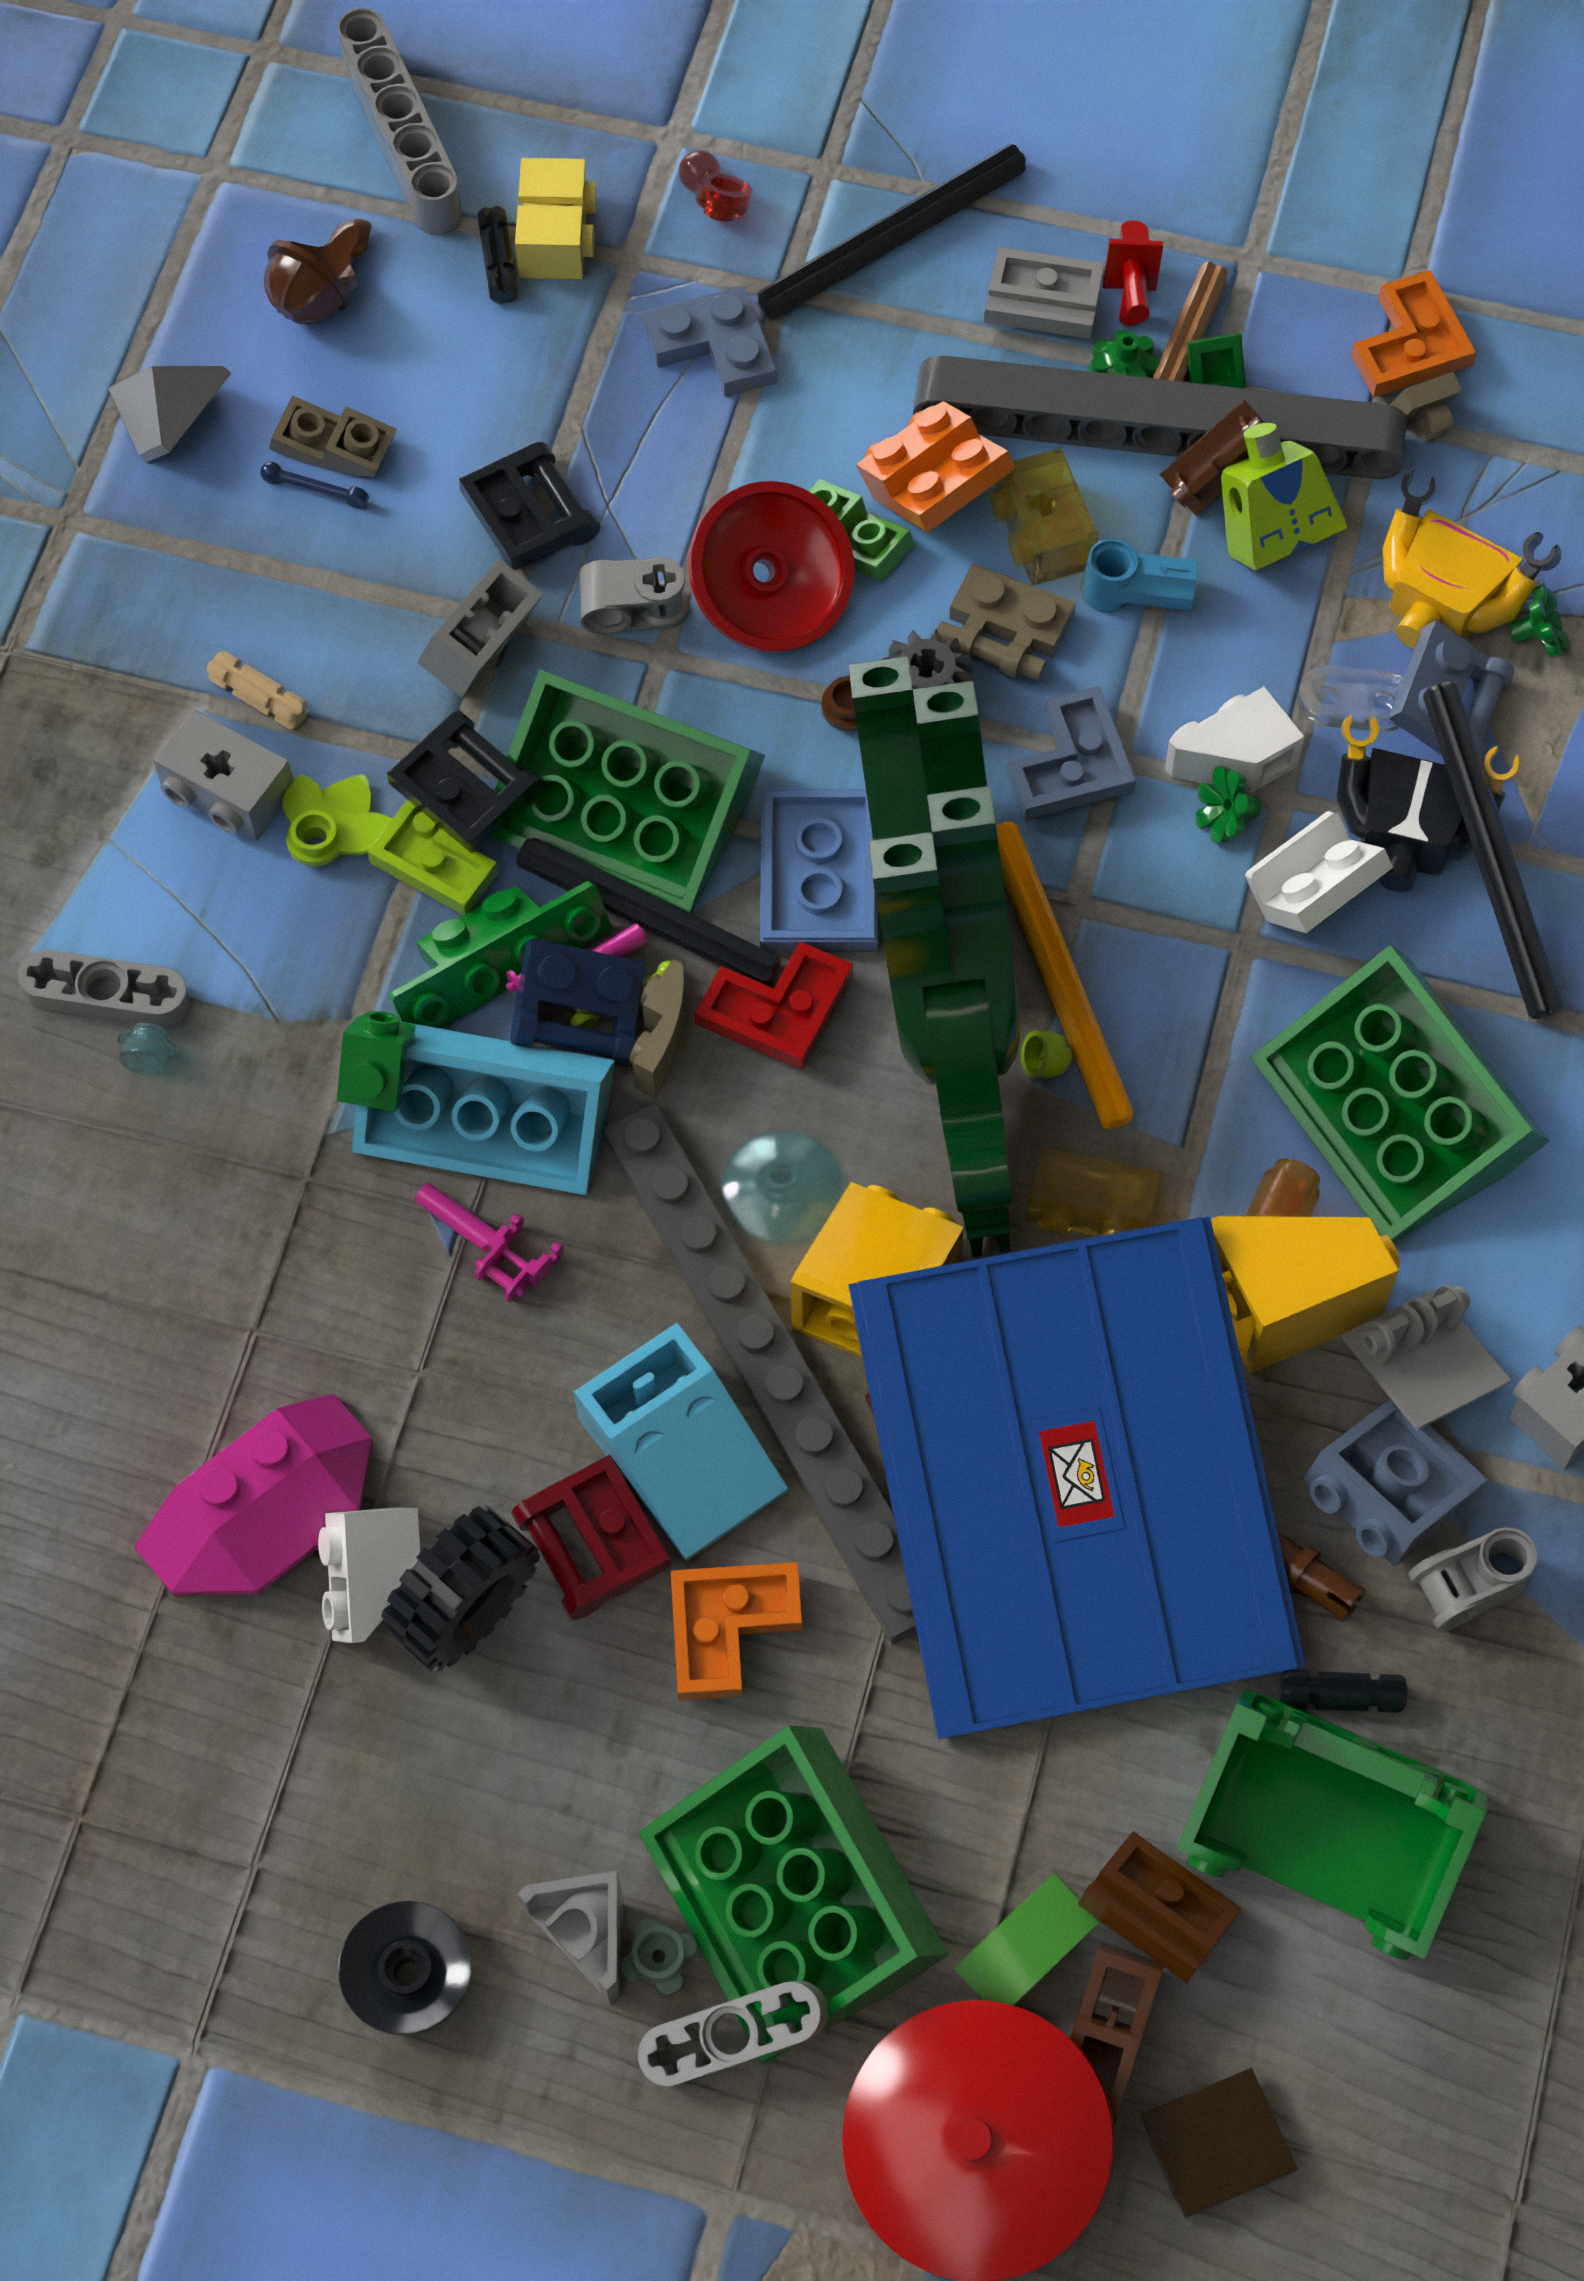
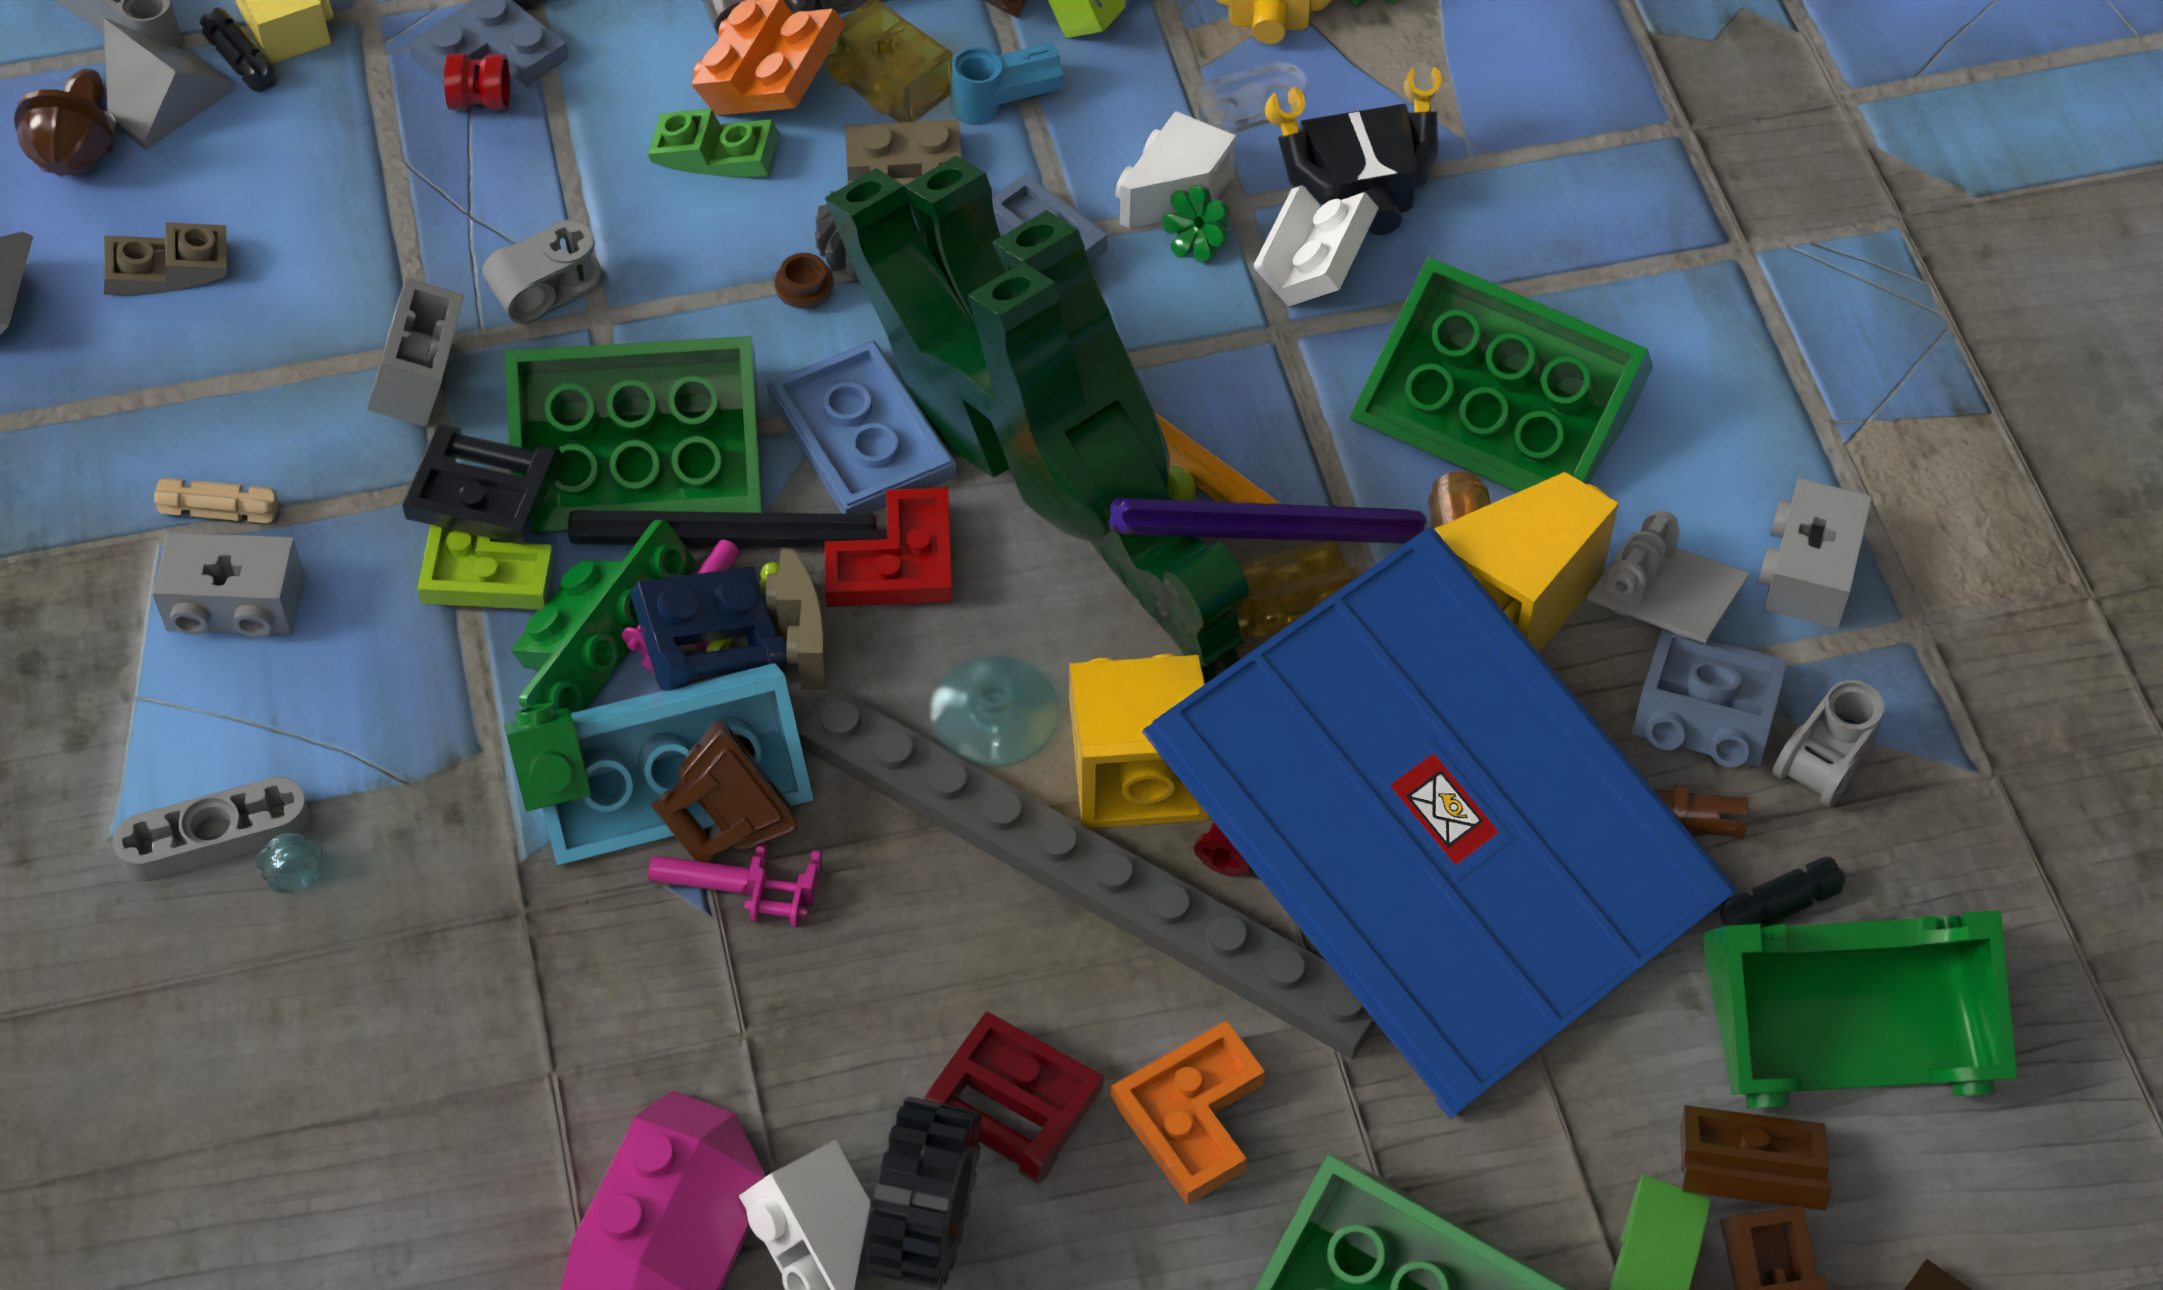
camera: 30 degrees left, 10 degrees down
dark blue hinge [260,461,369,509] -> none
lime plate [282,774,392,867] -> none
black plate [459,442,601,571] -> none
medium azure slope [574,1323,788,1562] -> none
red dish [688,481,855,653] -> none
sand blue plate [1388,620,1514,760] -> none
black axle [1423,682,1563,1019] -> none
none -> light grey slope [103,17,234,150]
none -> red wheel [444,54,511,111]
none -> reddish brown piece [651,720,797,862]
none -> dark purple axle [1109,498,1427,544]

